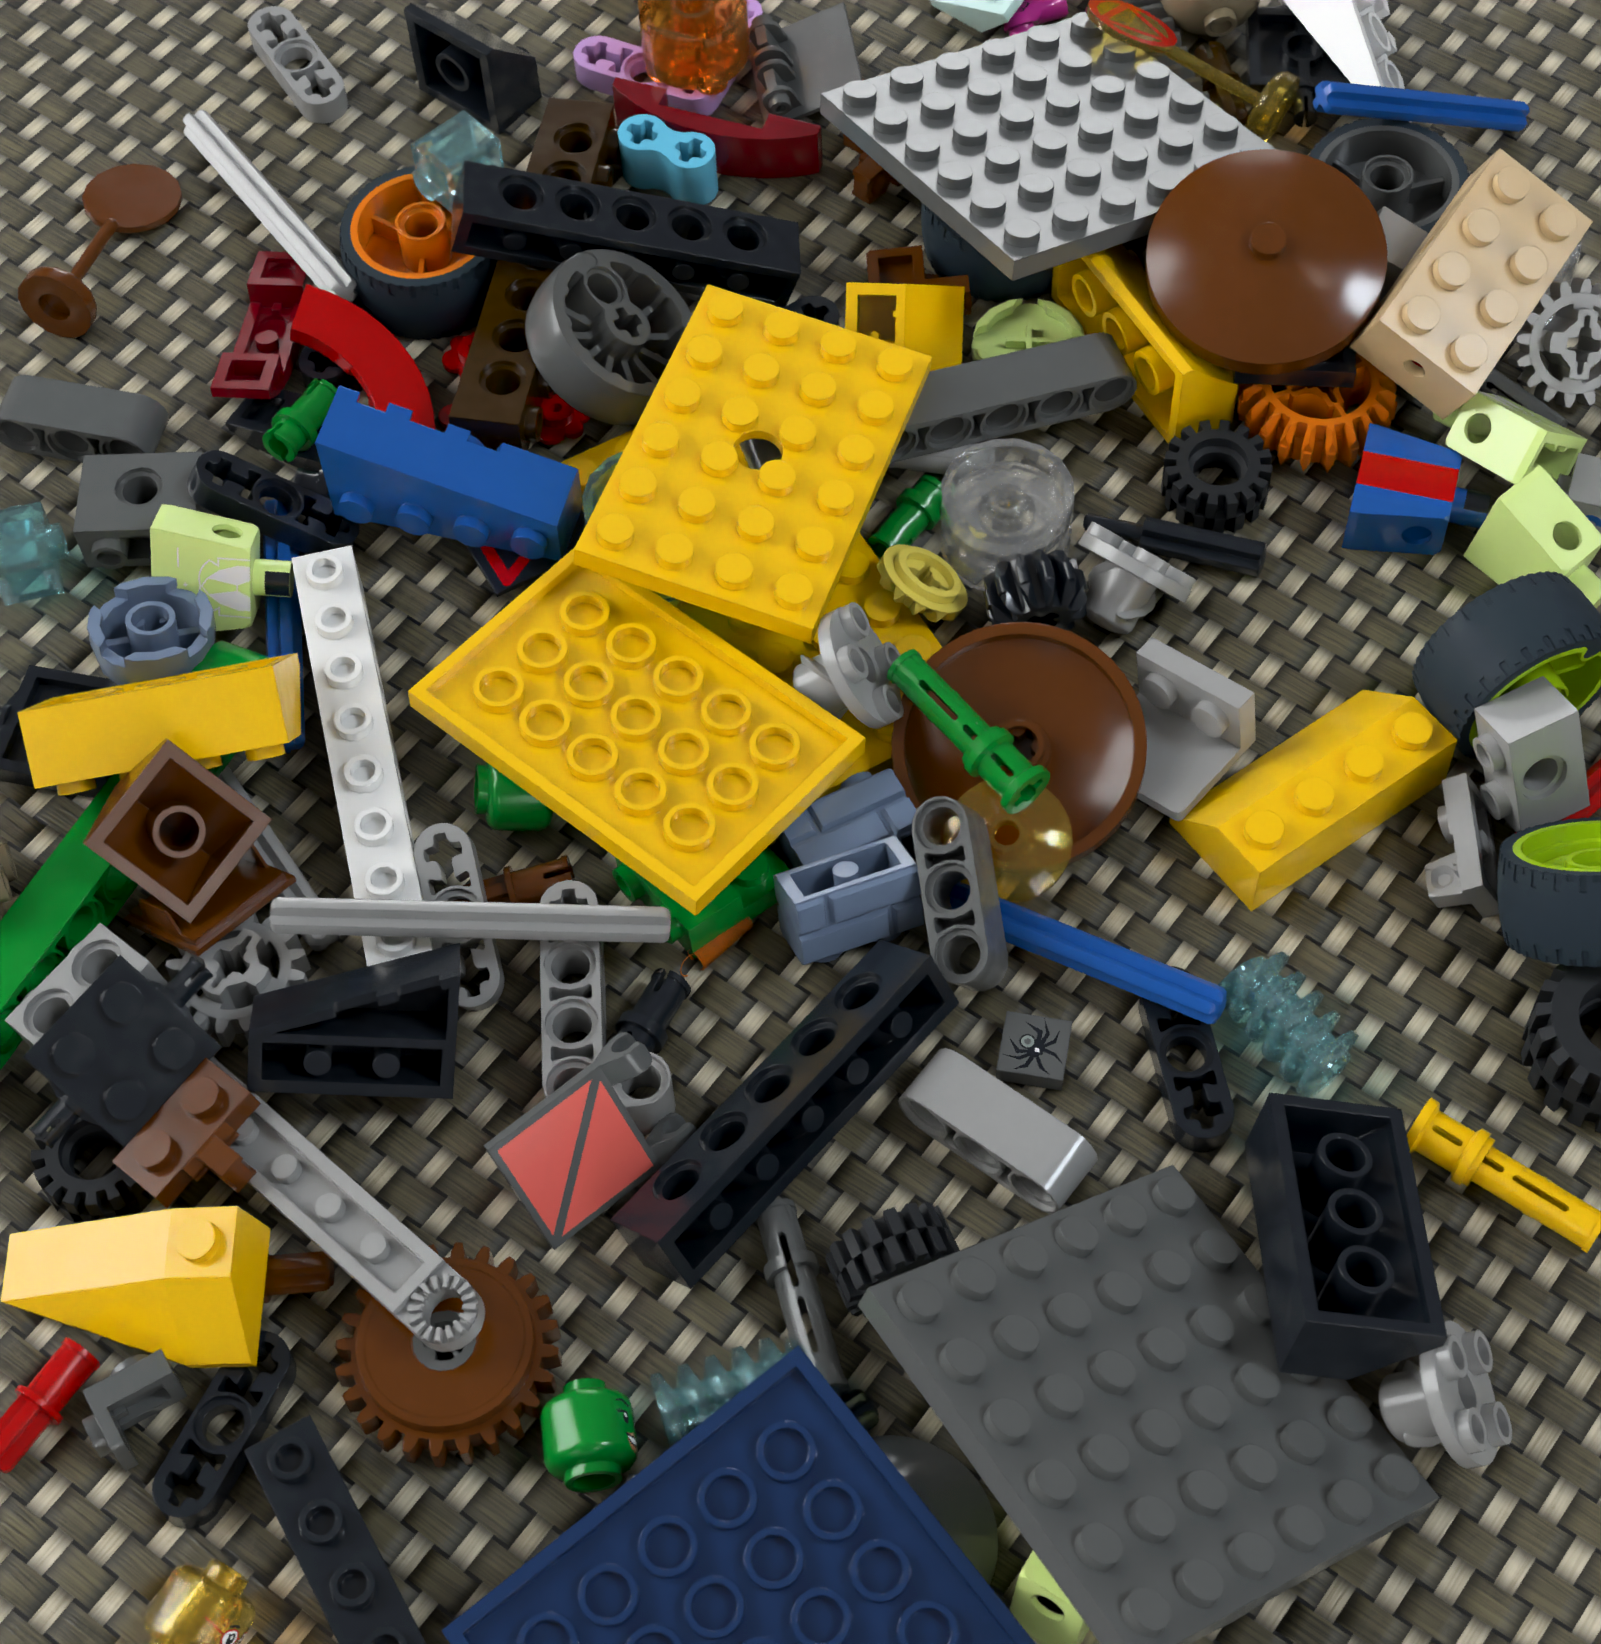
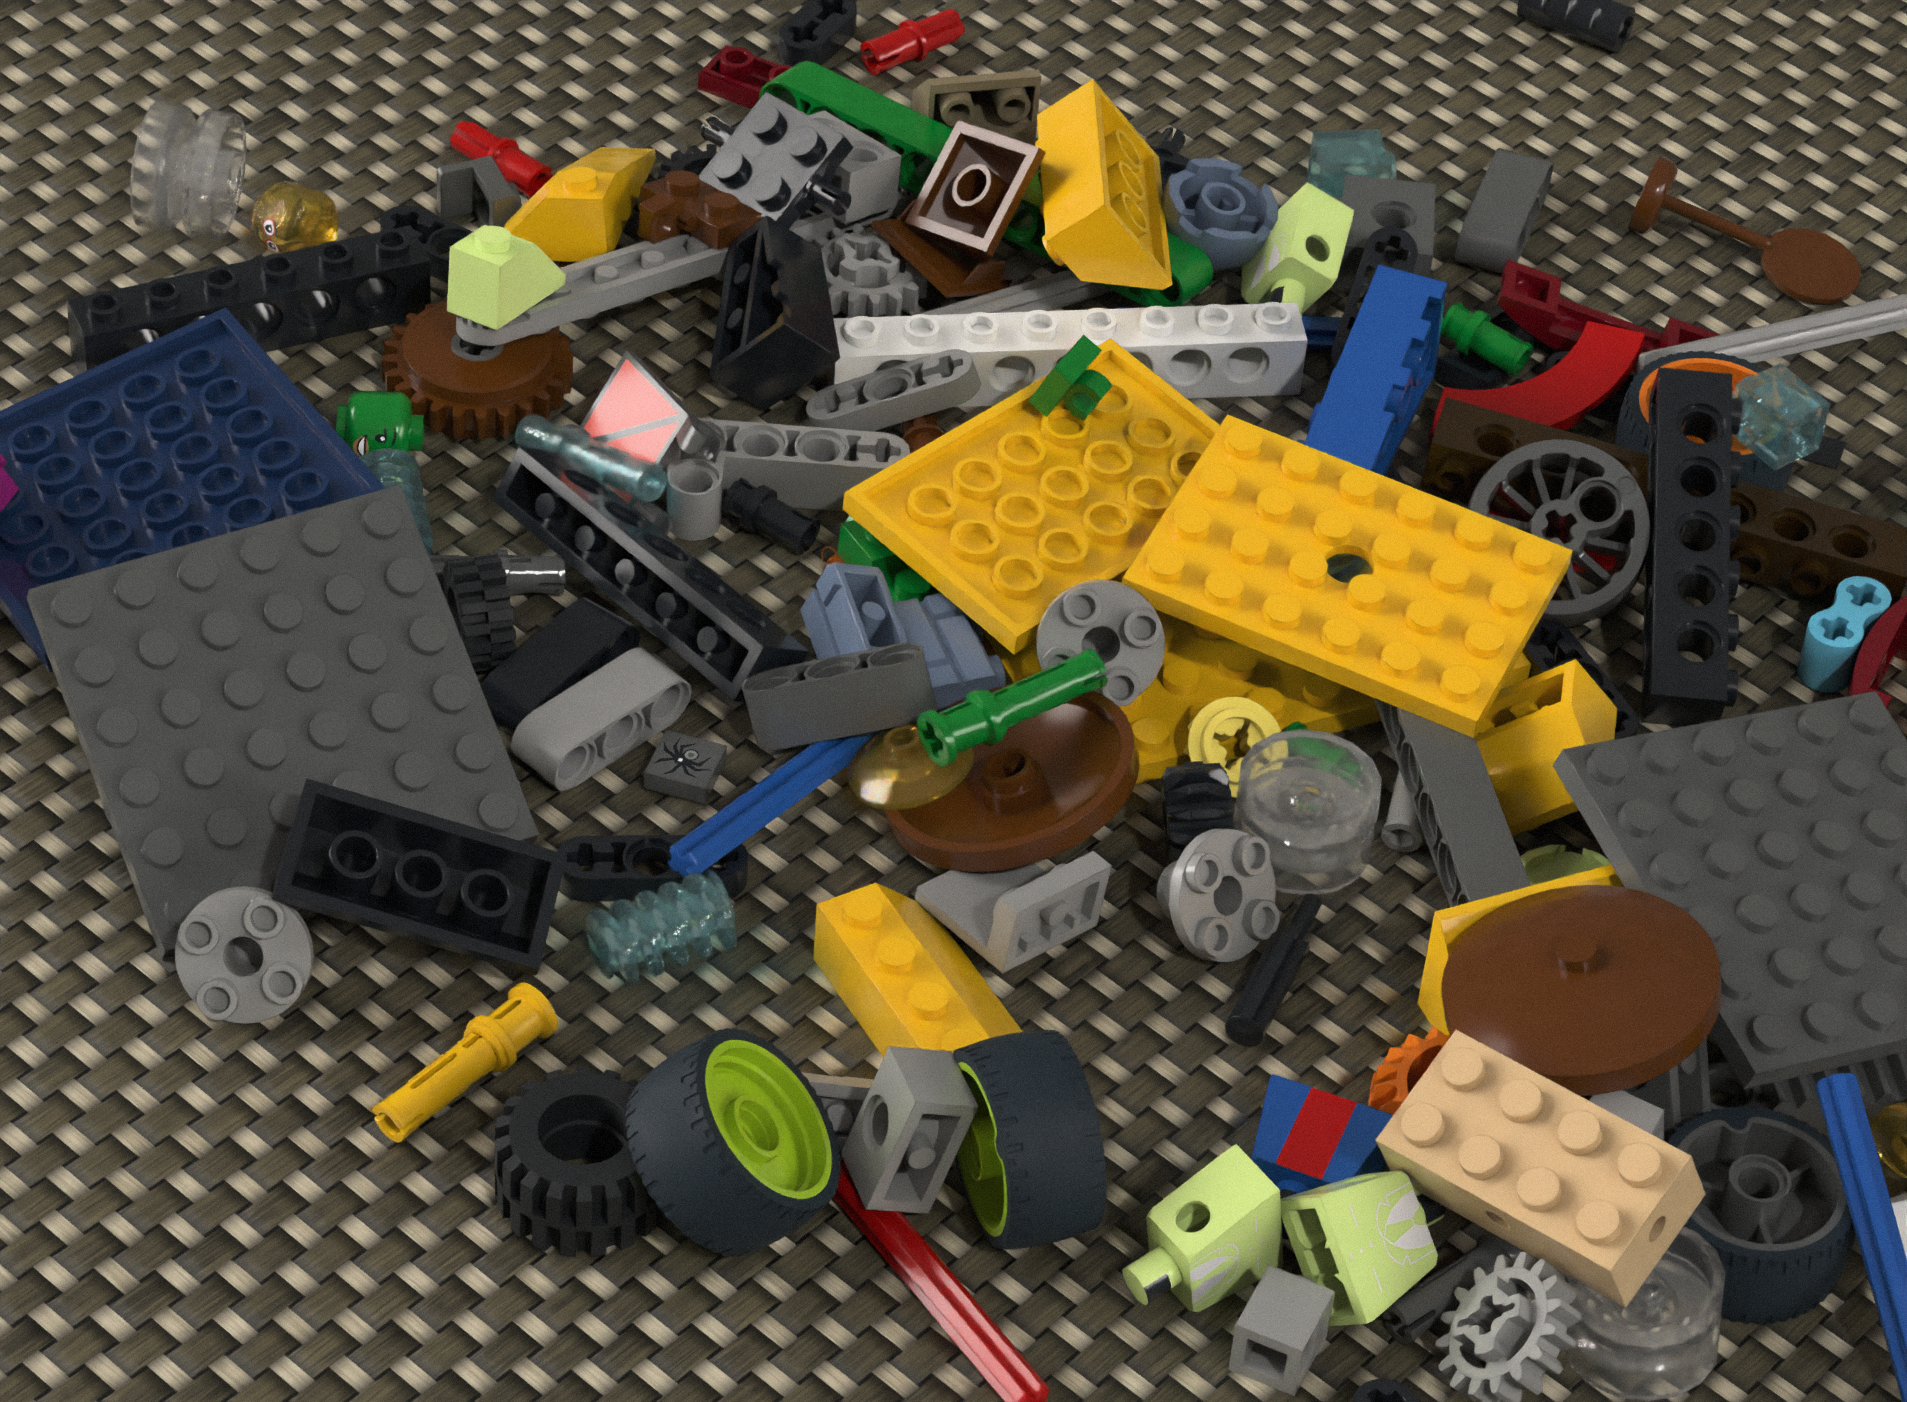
camera: 90 degrees right, 15 degrees down
light grey axle [270,897,671,943] -> none
black tyre [1161,420,1273,533] -> none
none -> yellowish green slope [447,225,566,330]
none -> black beam [481,597,641,736]
none -> clear light blue pin [515,414,667,502]
none -> green tile [1028,334,1112,420]

